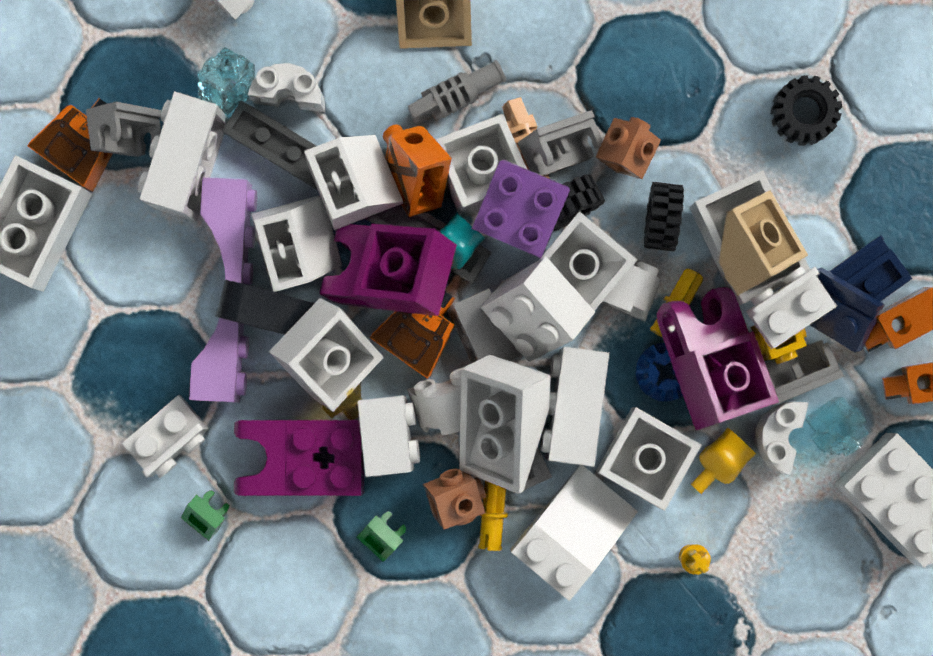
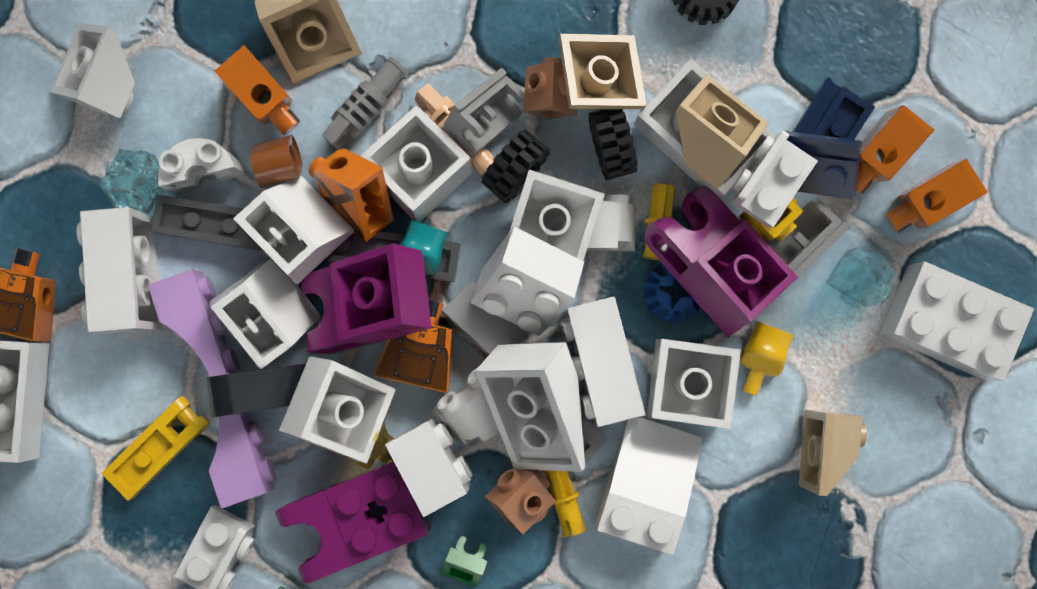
camera: 25 degrees left, 0 degrees up
light grey hinge [86,102,161,157] -> none
medium lavender bracket [472,160,570,258] -> none
yellow axle [679,544,711,574] -> none
white cylinder [754,402,809,476] -> none
none -> yellow plate [101,396,210,501]
none -> orange torso [214,45,301,136]
none -> dark orange beam [250,135,303,188]
none -> tan slope [558,34,647,109]
none -> tan slope [798,410,867,496]

